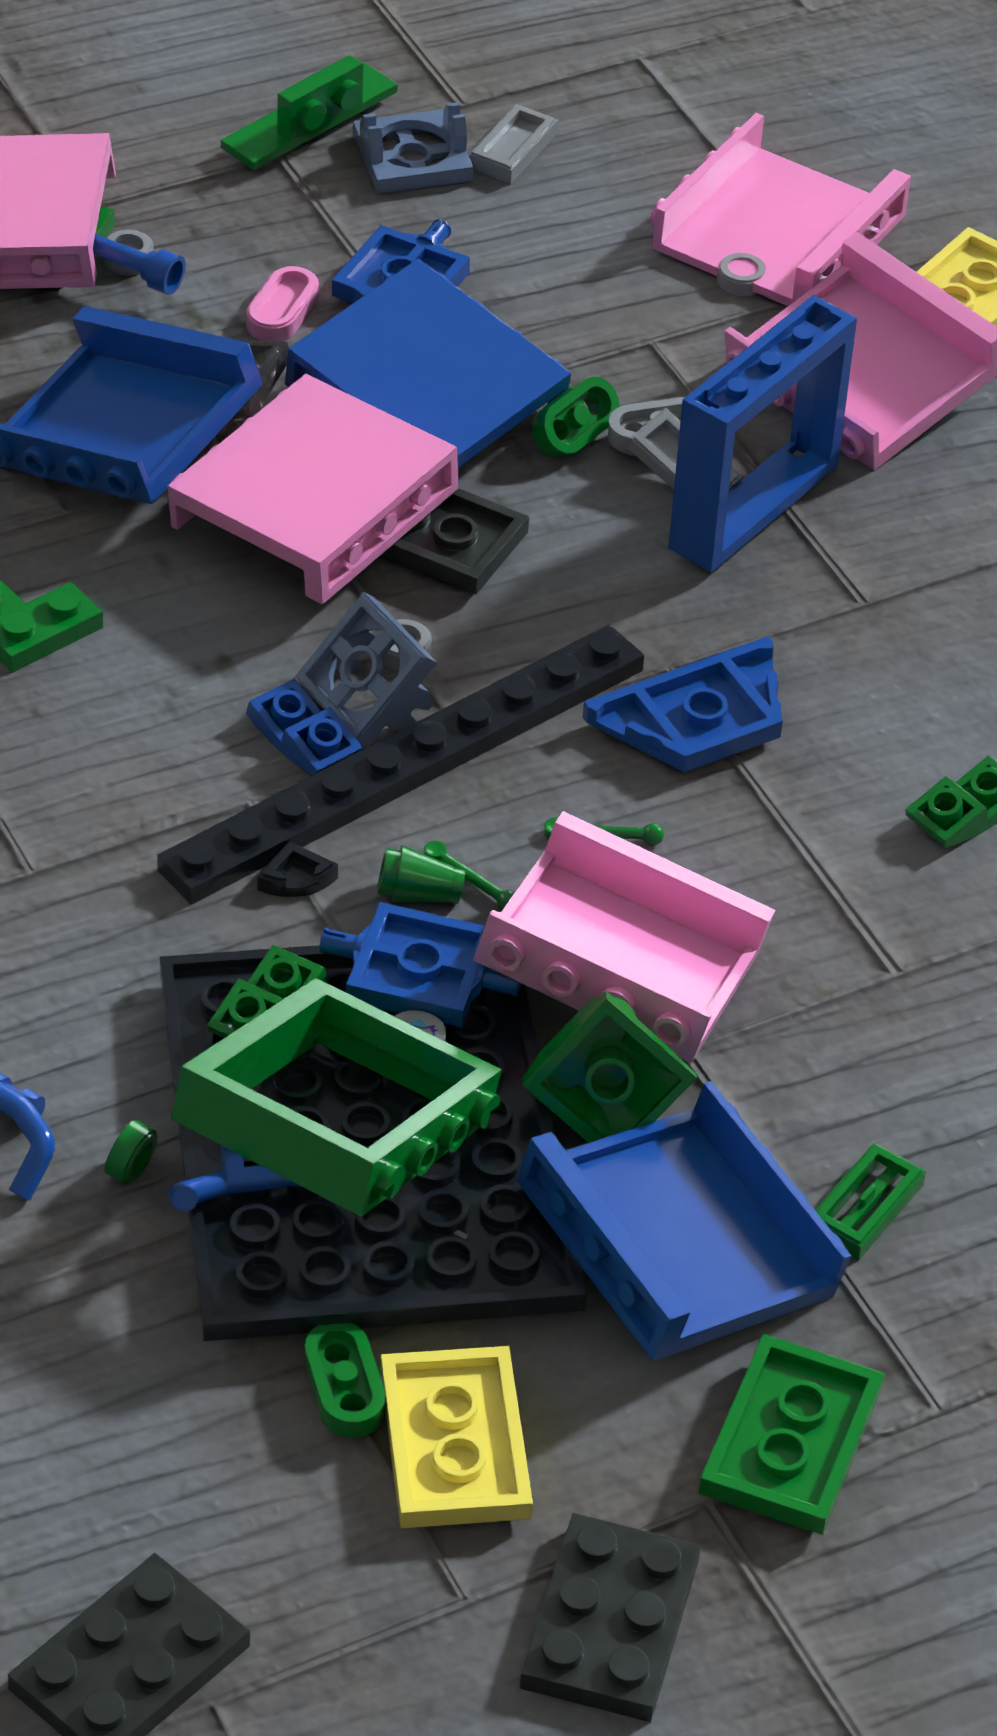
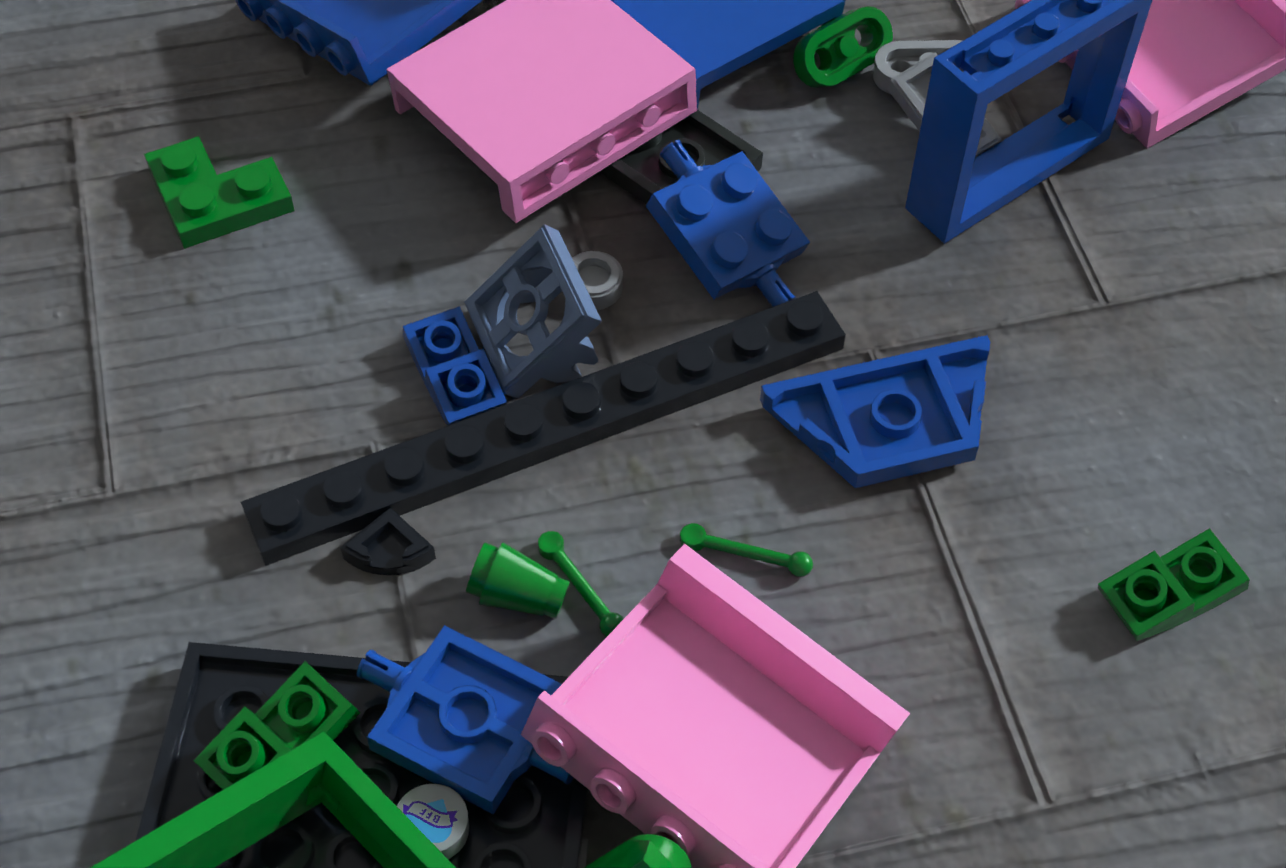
camera: 15 degrees right, 10 degrees up
none -> blue plate [646,140,810,307]

